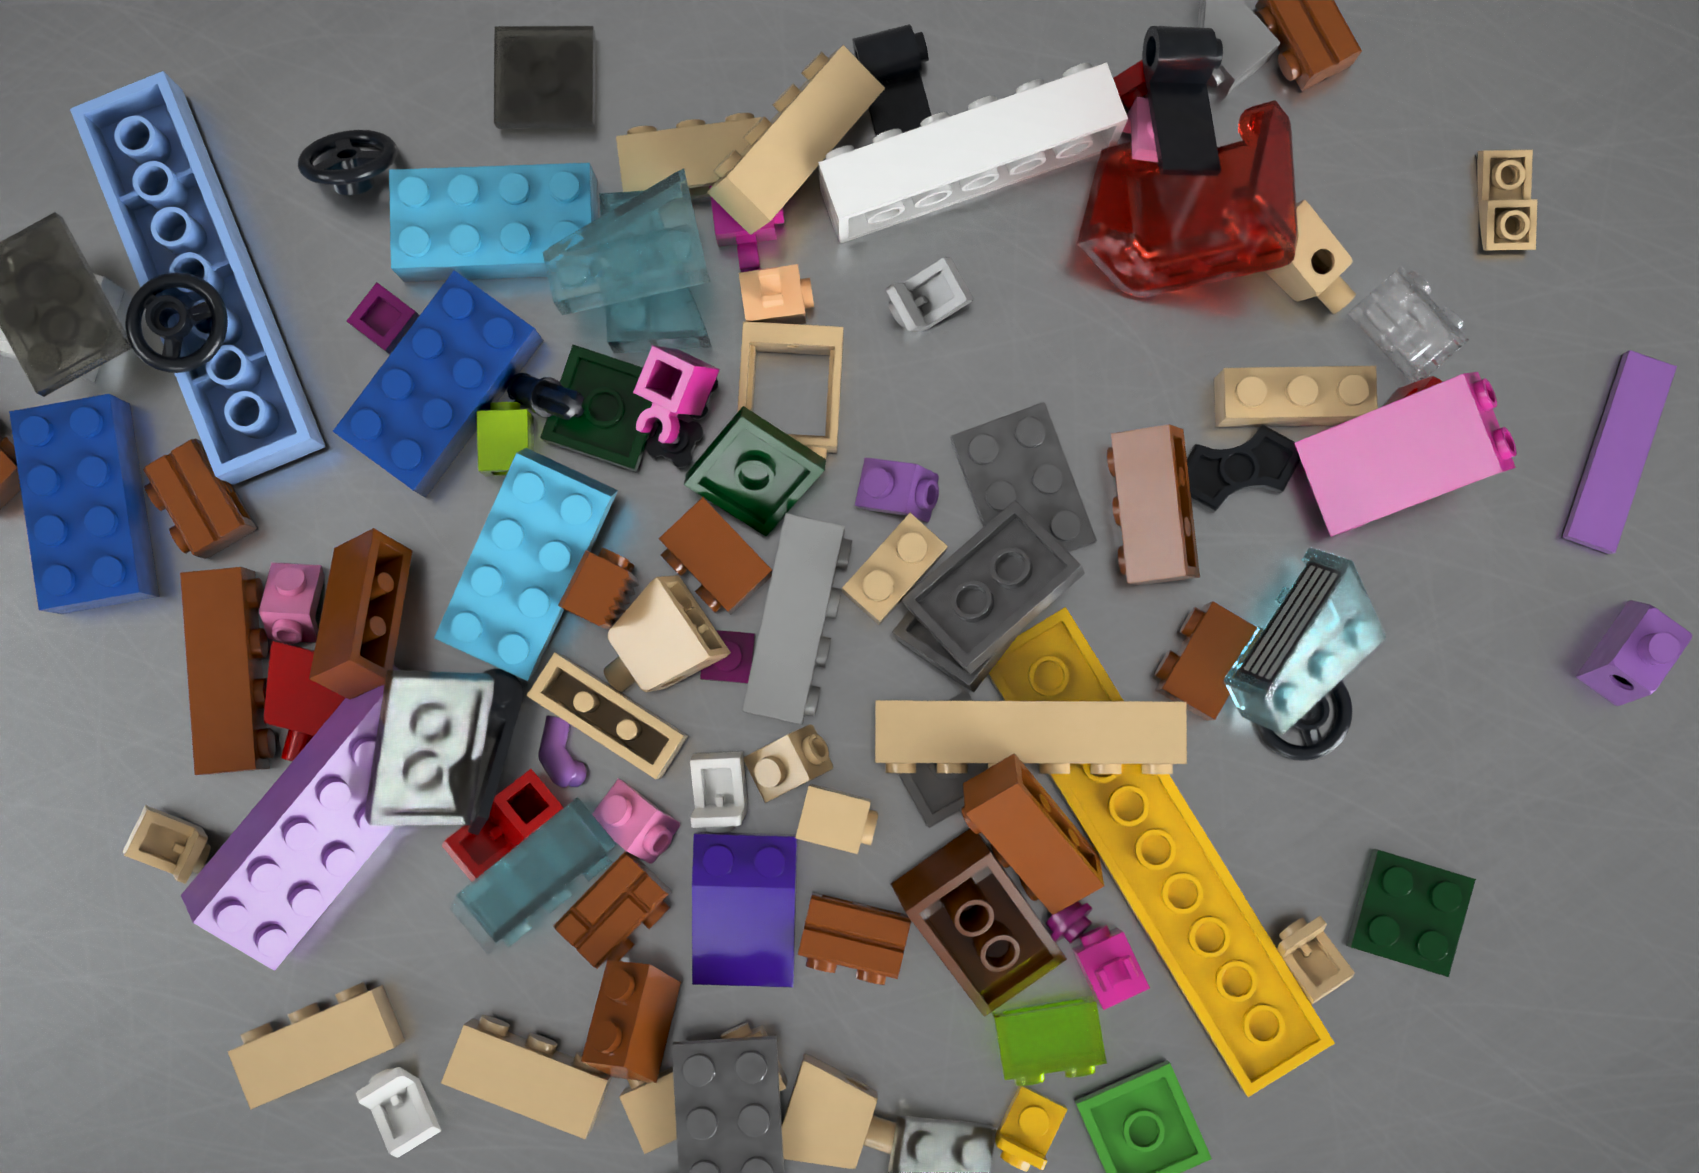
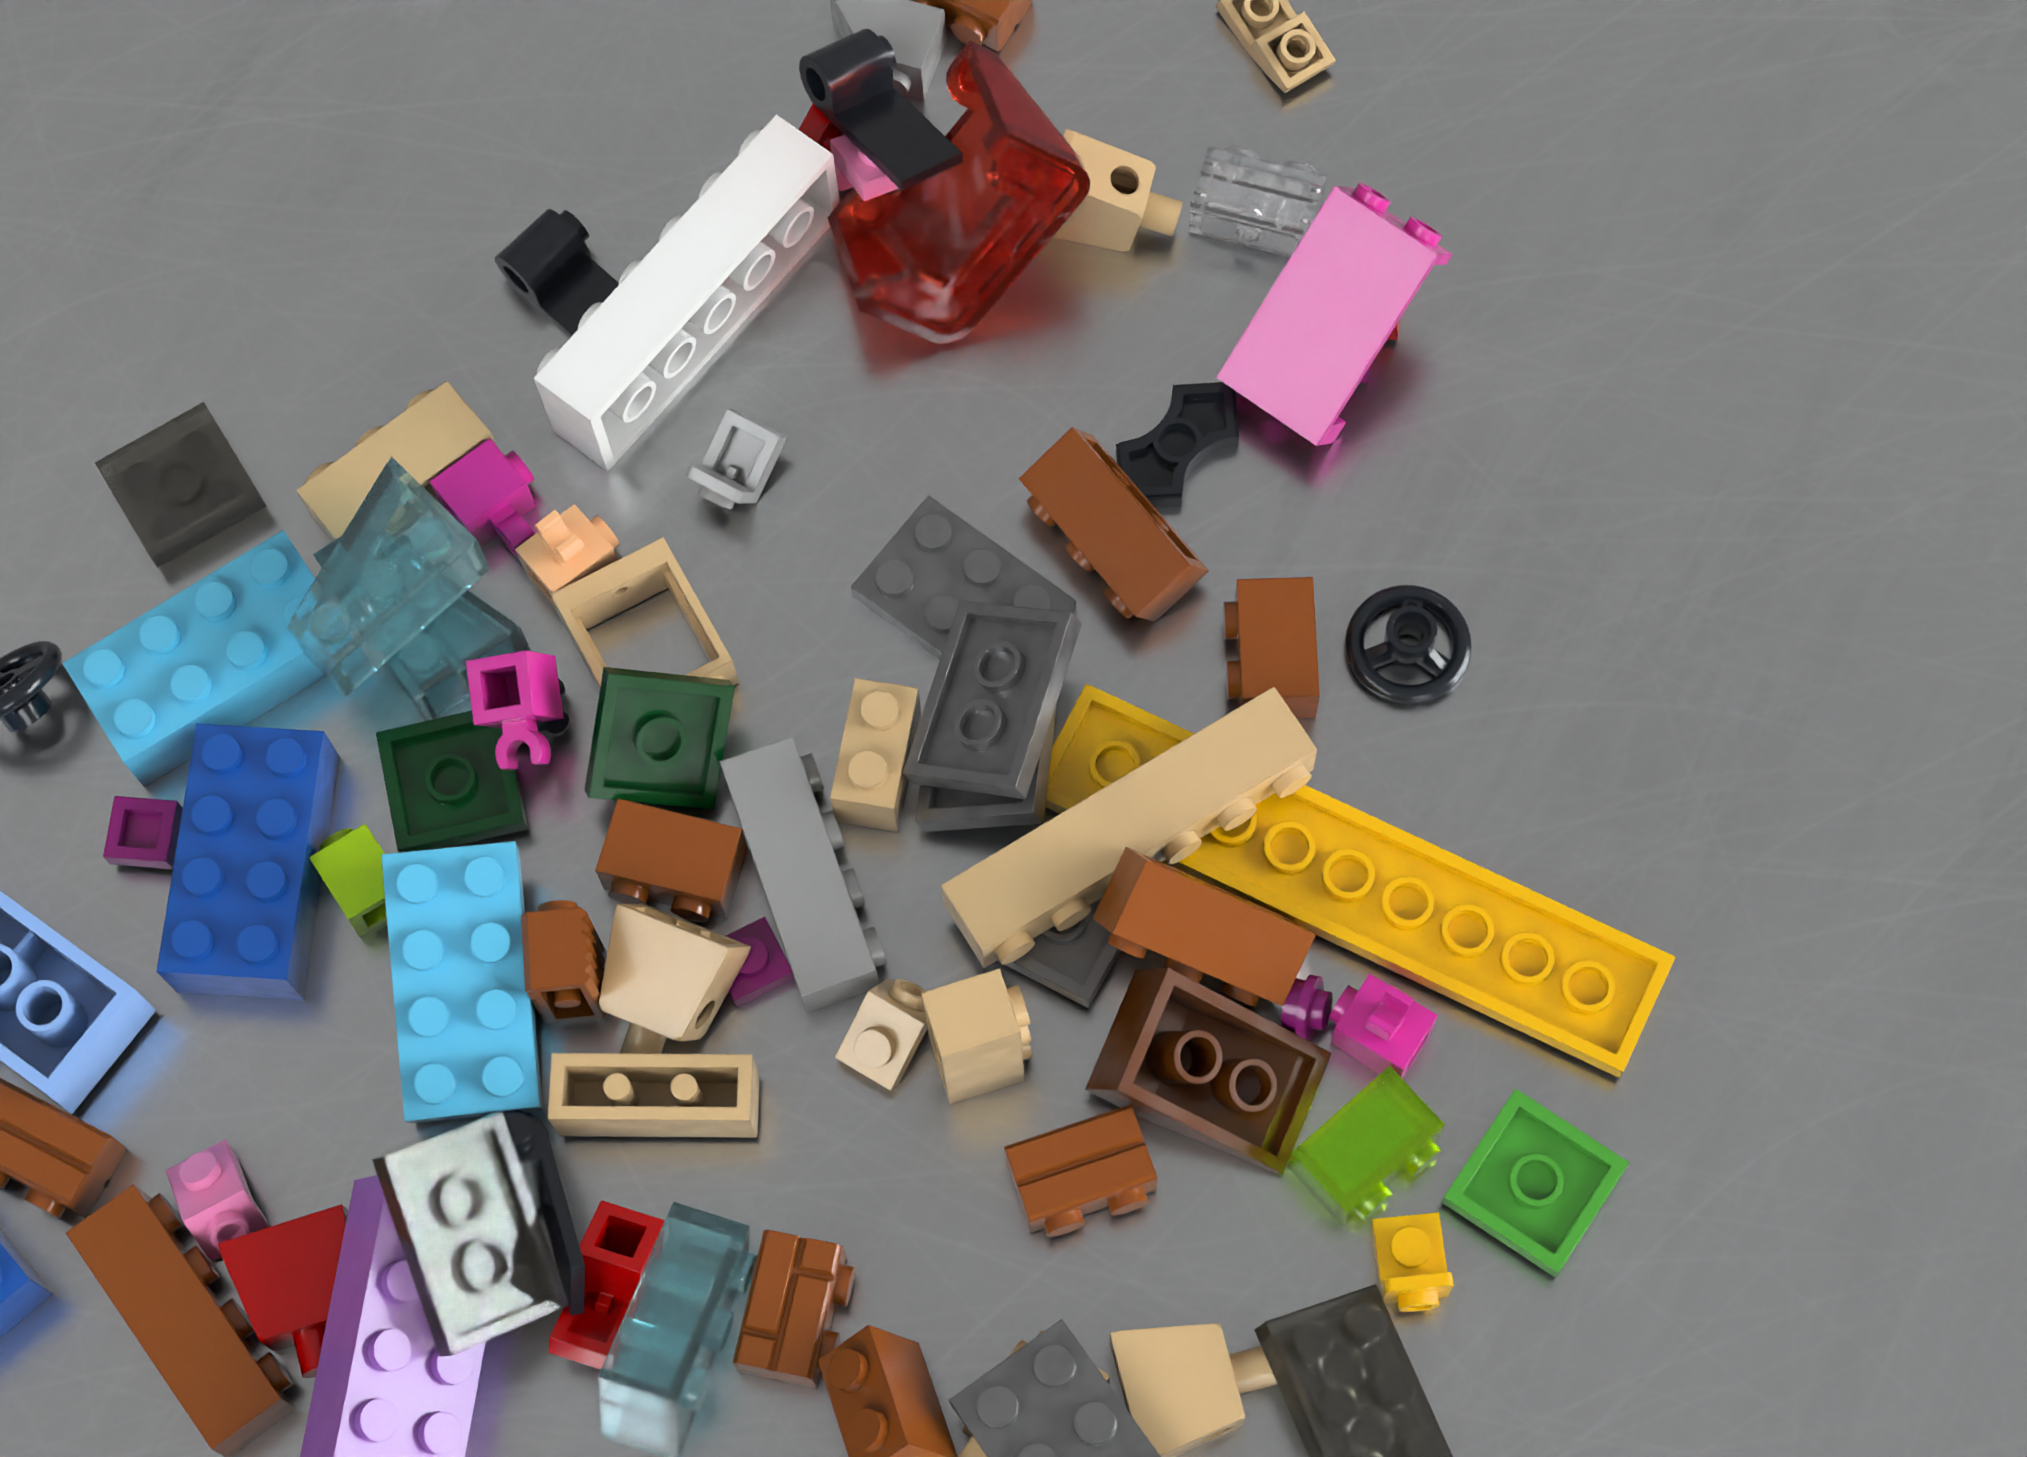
camera: 30 degrees left, 15 degrees down
dark orange brick [309,528,413,699] -> none
black axle [507,373,585,420] -> none
medium lavender arm [538,715,587,788] -> none
bright pink bracket [589,778,680,864] -> none
black plate [646,419,703,468] -> none
white bracket [690,751,749,833] -> none
dark purple slope [692,832,798,987] -> none
tan brick [707,45,885,235] -> none
medium lavender bracket [854,457,939,522] -> none
tan brick [1214,366,1378,428] -> none
clear light blue wedge [1223,547,1386,735] -> none
tan bracket [1277,916,1355,1005] -> none
dark green plate [1346,849,1476,977] -> none
medium lavender tile [1562,350,1677,554] -> none
medium lavender torso [1575,600,1693,706] -> none

